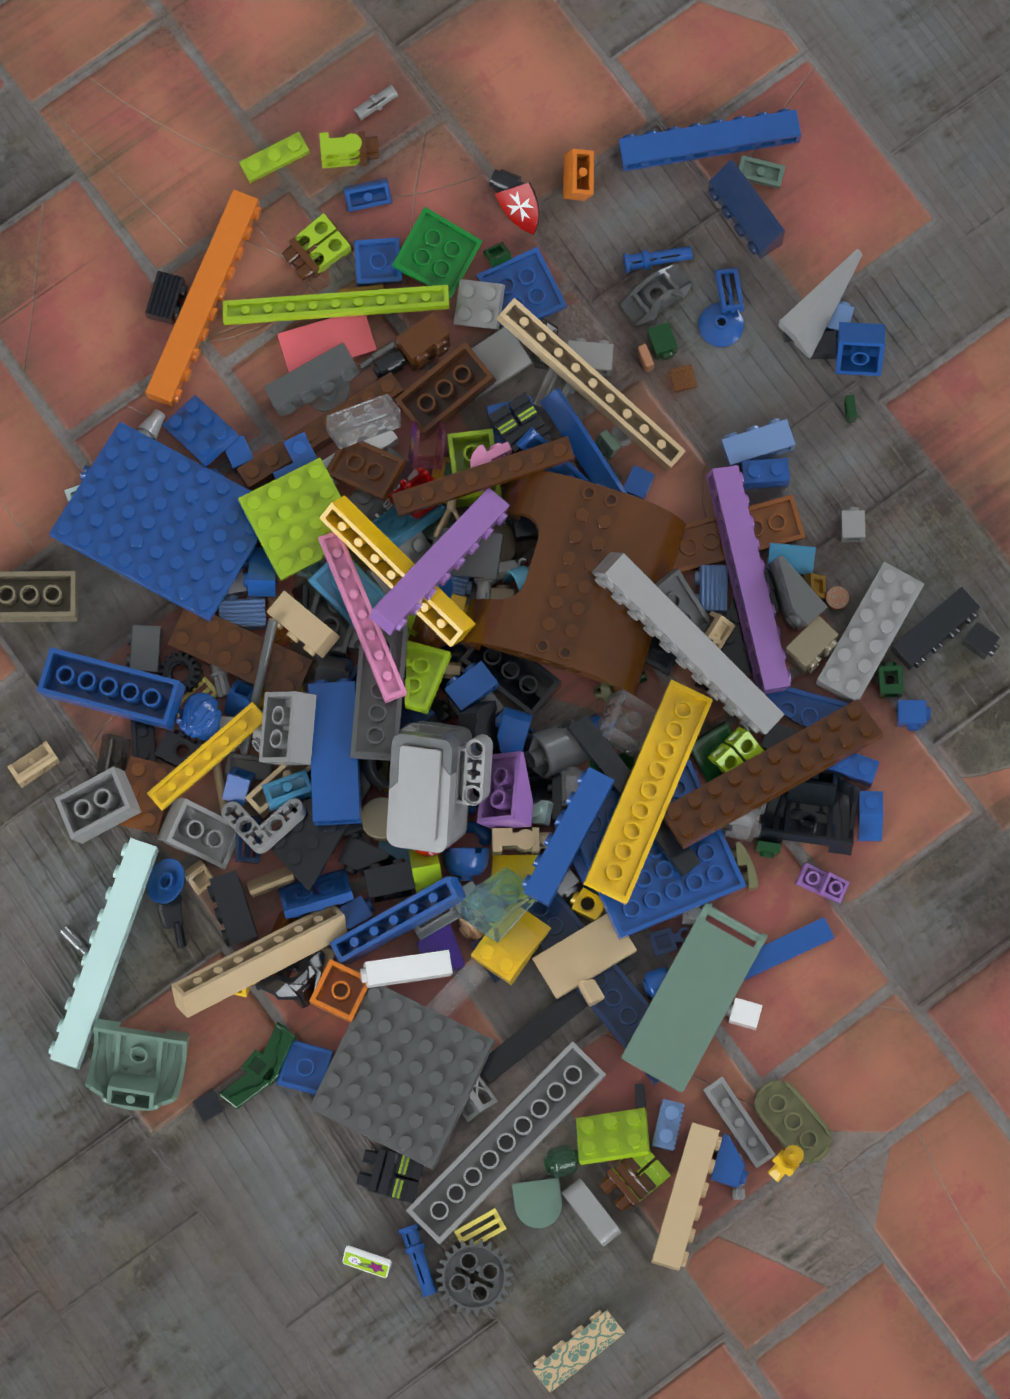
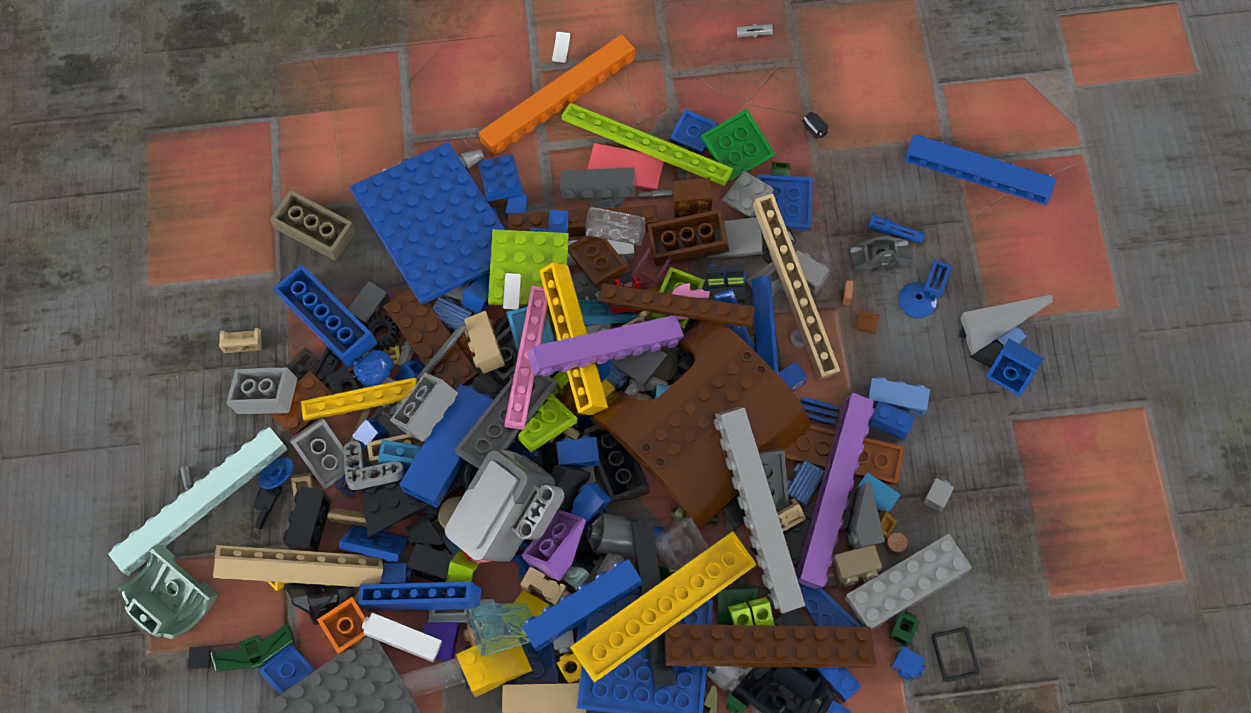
camera: 30 degrees right, 10 degrees down
black brick [145,271,188,325] -> none
lime plate [239,132,310,183] -> none
lime hips [282,213,352,281] -> none
lime hips [319,131,379,169] -> none
blue slope [343,178,392,212] -> none
black brick [372,349,407,378] -> none
blue cylinder [443,847,489,881] -> none
shield [495,182,540,235] -> none
orange brick [563,149,594,201] -> none
sand green plate [595,429,620,461] -> none
dark green brick [647,322,678,360] -> none
dark blue slope [707,159,785,259] -> none
sand green plate [739,155,786,190] -> none
dark green tile [844,394,857,423] -> none
black brick [891,587,980,670] -> none
black brick [962,622,1000,660] -> none
none -> white sticker [503,273,521,309]
none -> white sticker [552,32,570,63]
none -> blue tile [800,397,840,426]
none -> black piece [932,627,980,682]

